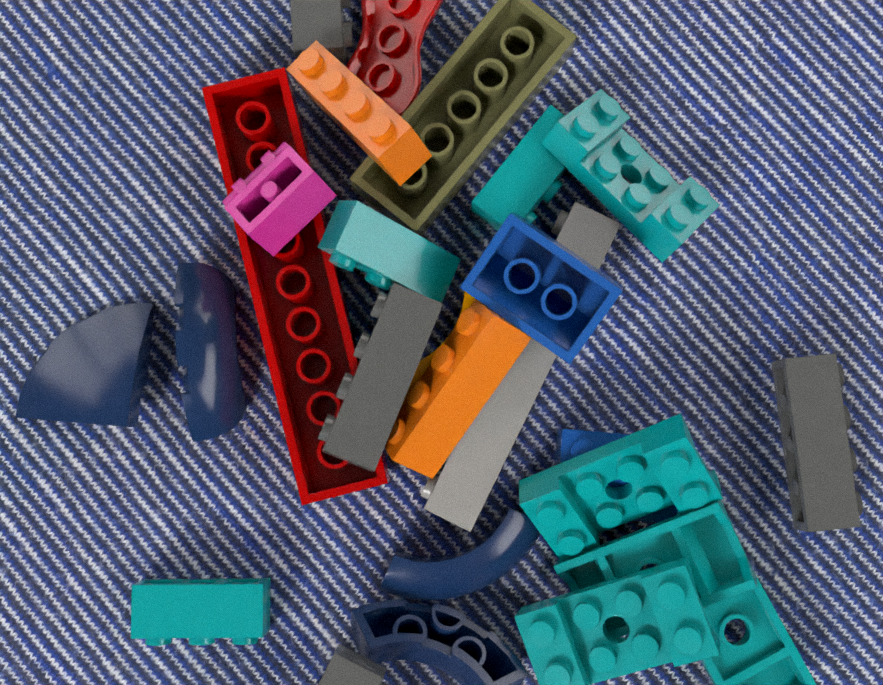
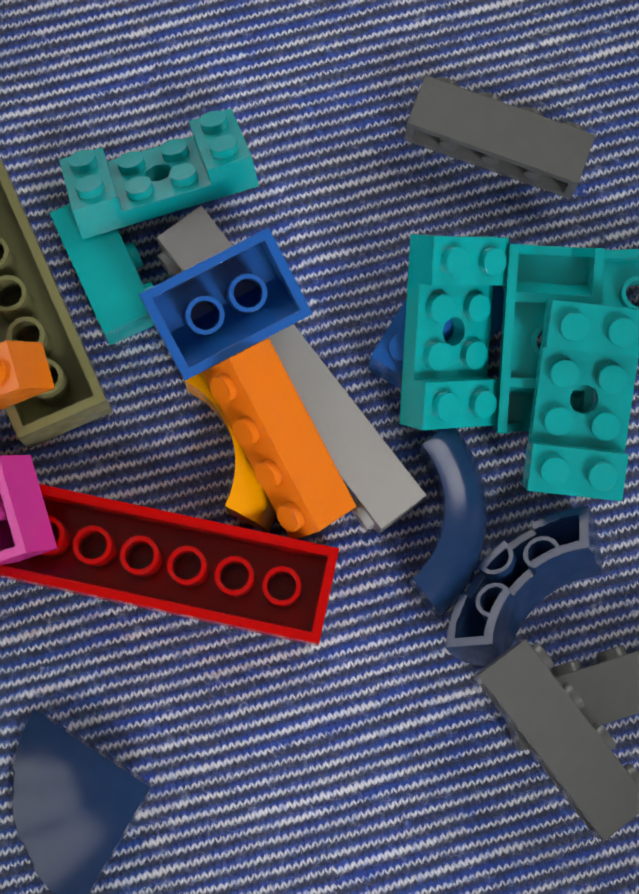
camera: 70 degrees left, 5 degrees down
teal brick [131,578,271,646] -> none
dark blue brick [174,262,247,442] -> none
teal brick [318,200,461,303] -> none
dark grey brick [318,283,443,472] -> none

